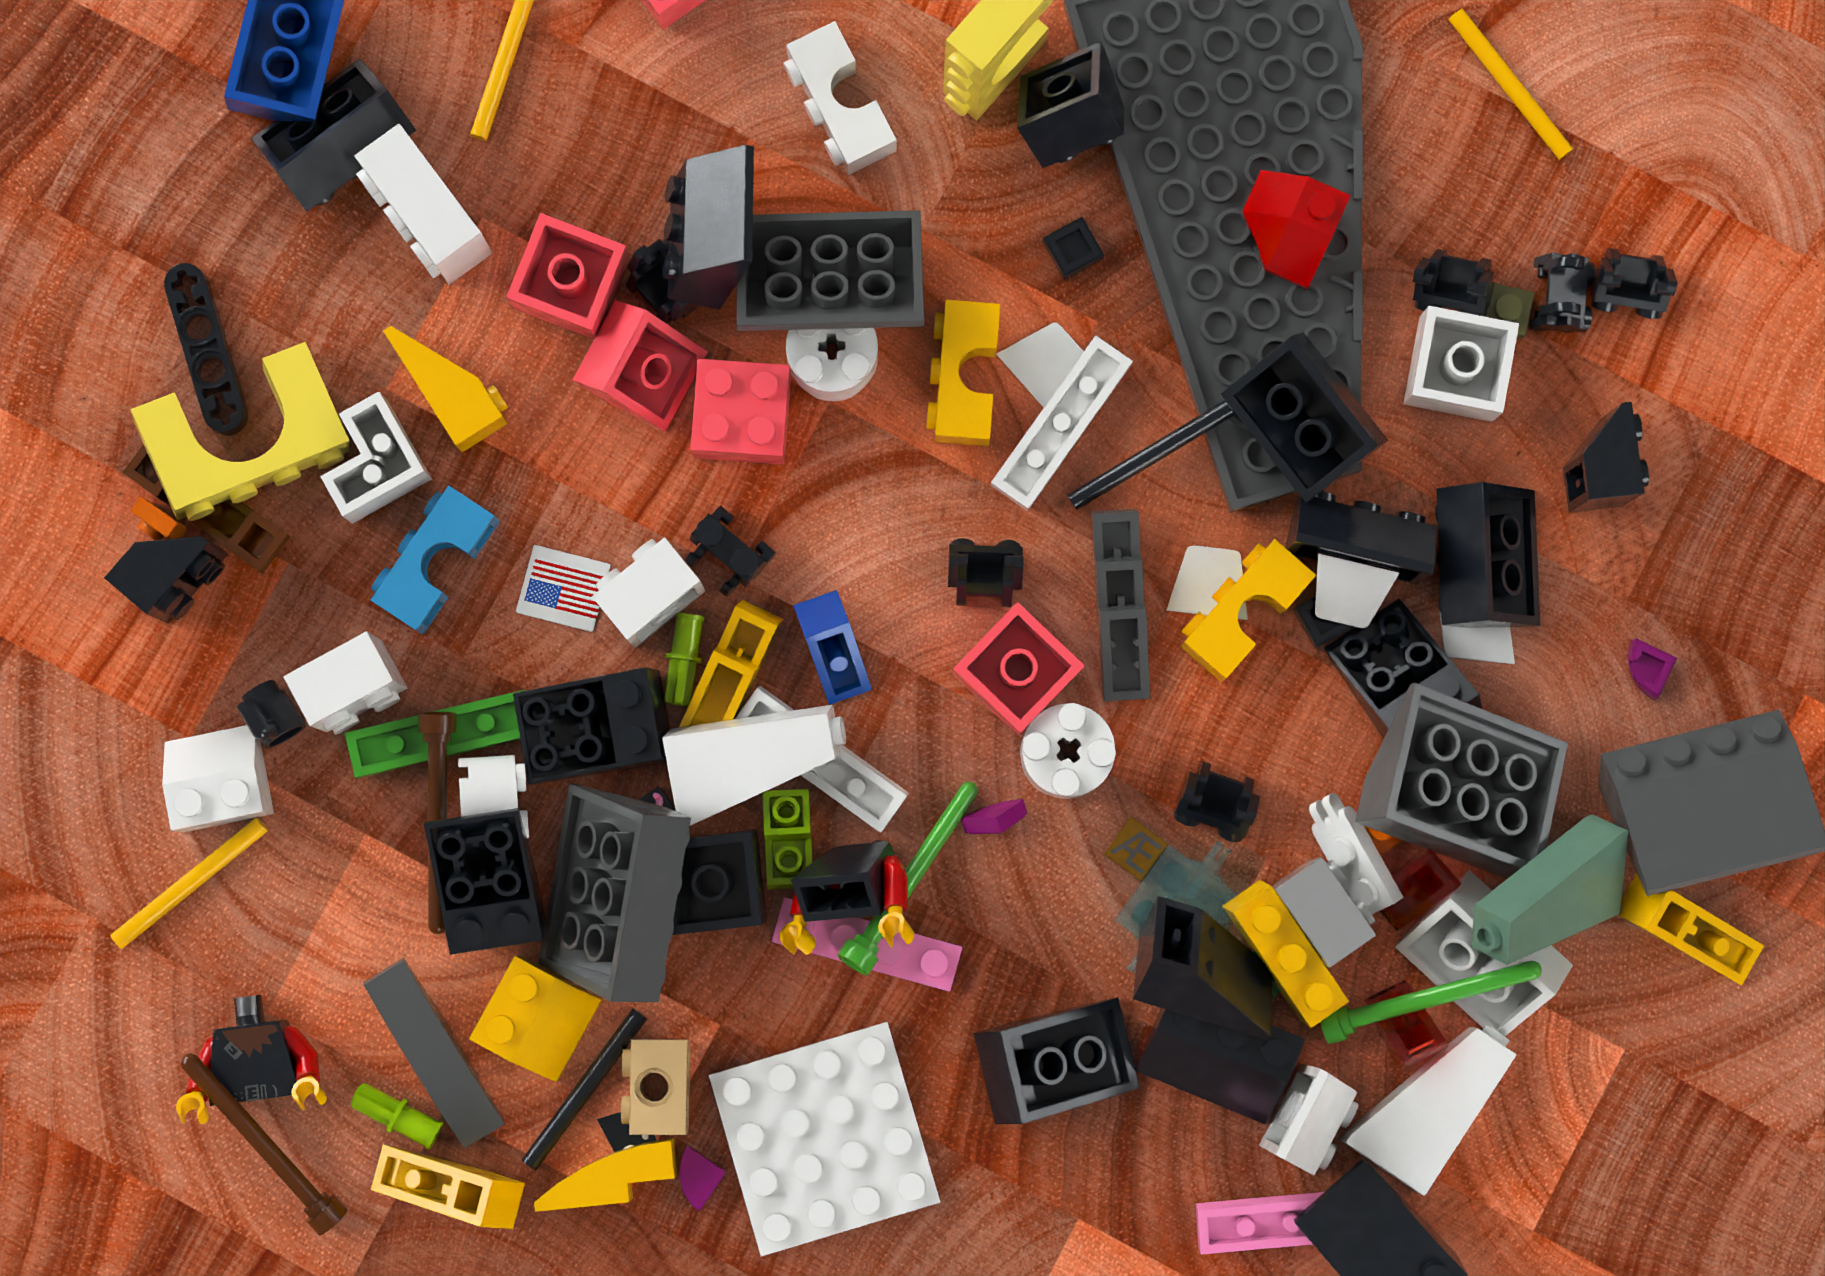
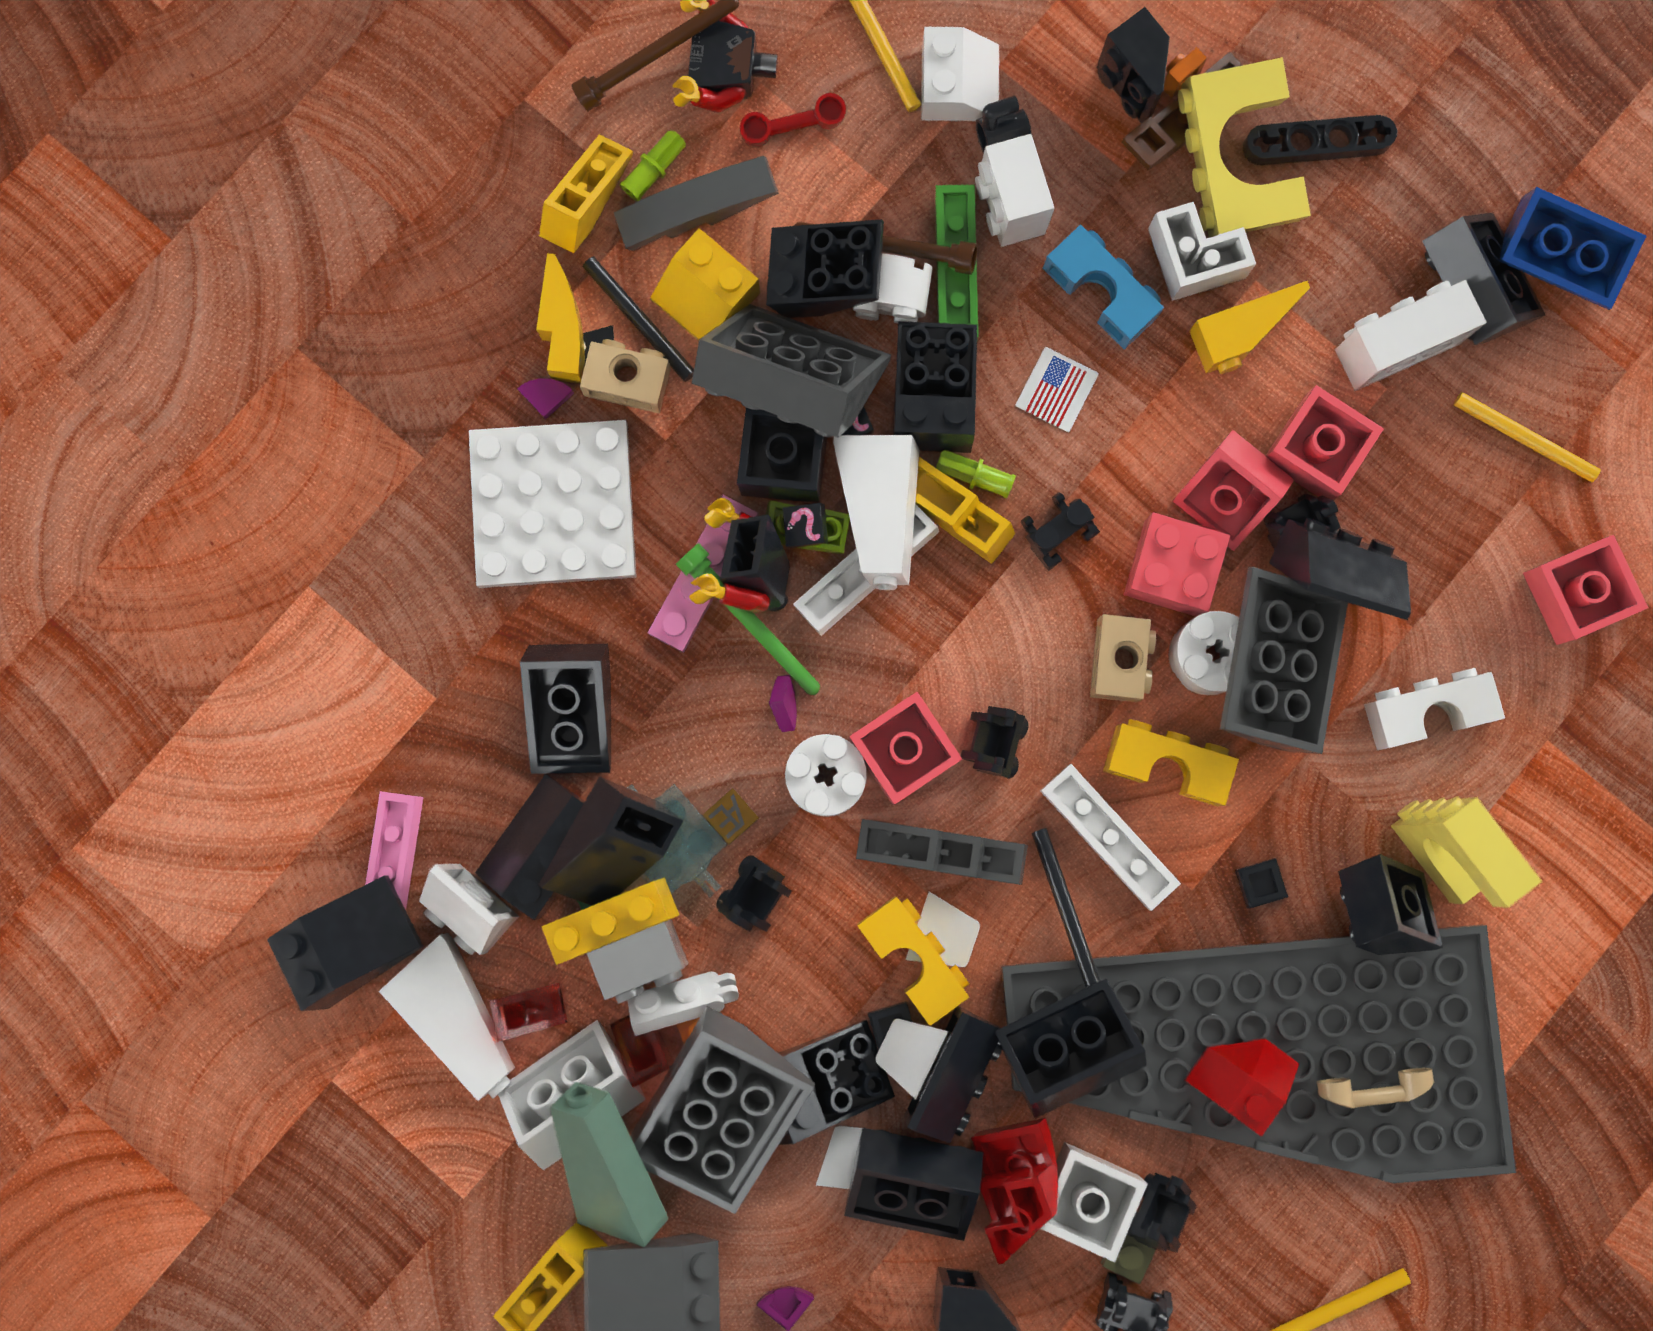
camera: 105 degrees right, 0 degrees up
white brick [592,537,705,648] -> none
blue slope [793,590,872,705] -> none
white sticker [996,322,1084,408] -> none
bright green piece [1320,961,1542,1044] -> none
none -> red bar [740,93,846,147]
none -> black tile [783,503,828,548]
none -> red slope [971,1118,1058,1265]
none -> tan brick [1090,614,1156,702]
none -> tan bar [1317,1068,1434,1108]

